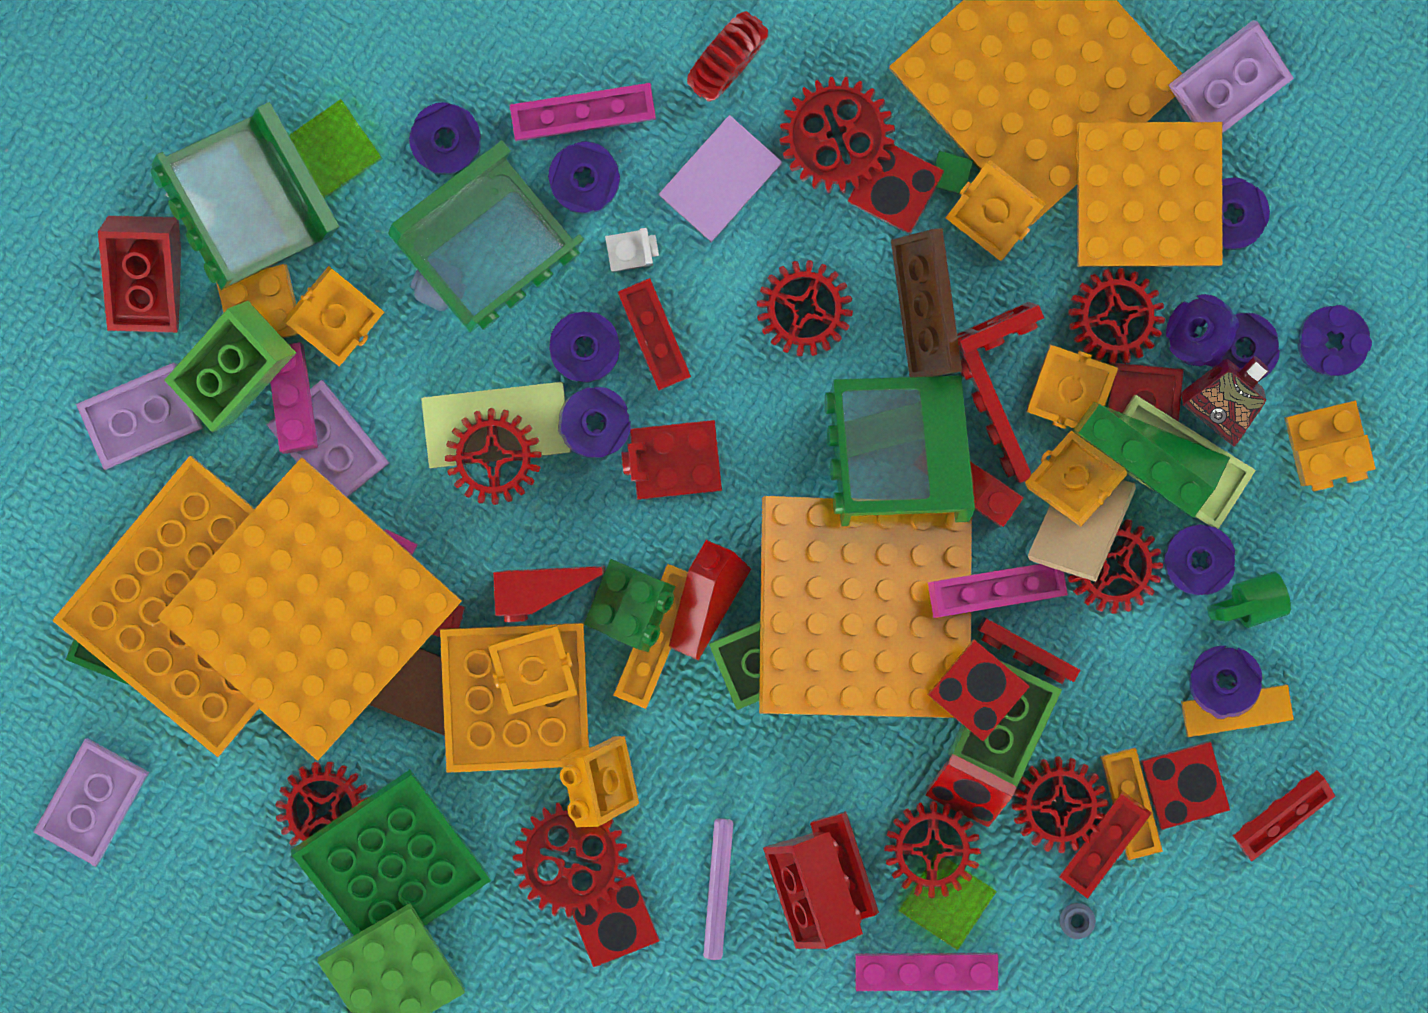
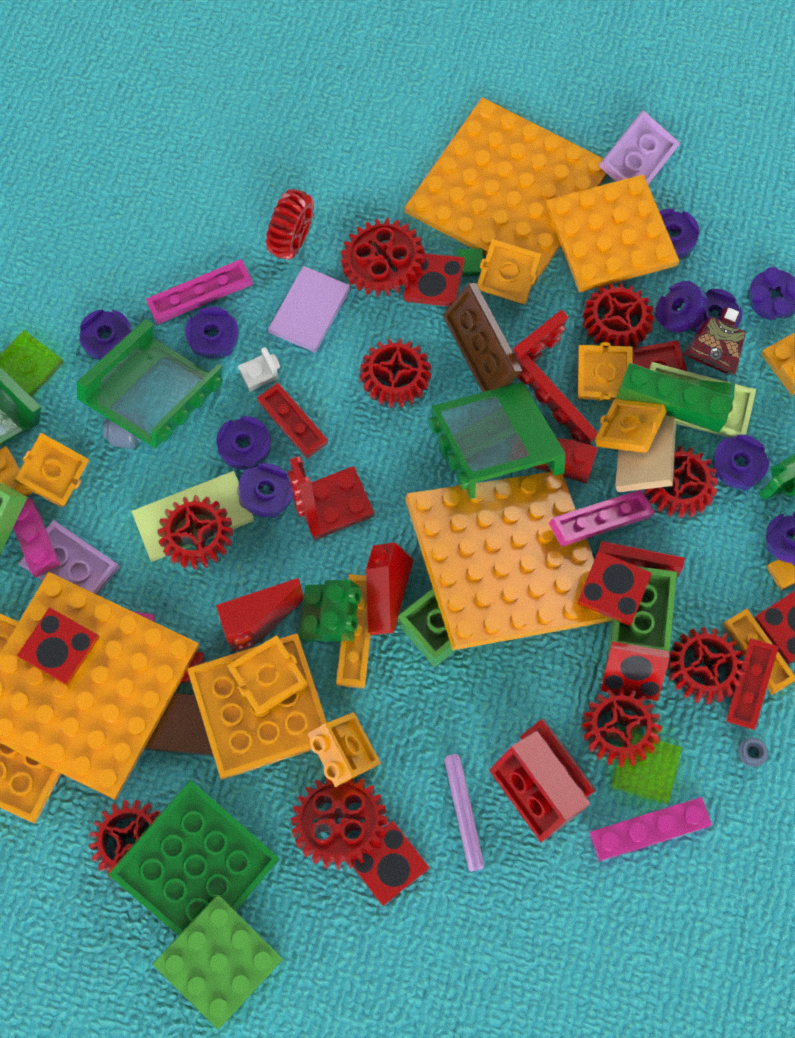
camera: 15 degrees left, 20 degrees down
none -> red tile [17,607,100,686]

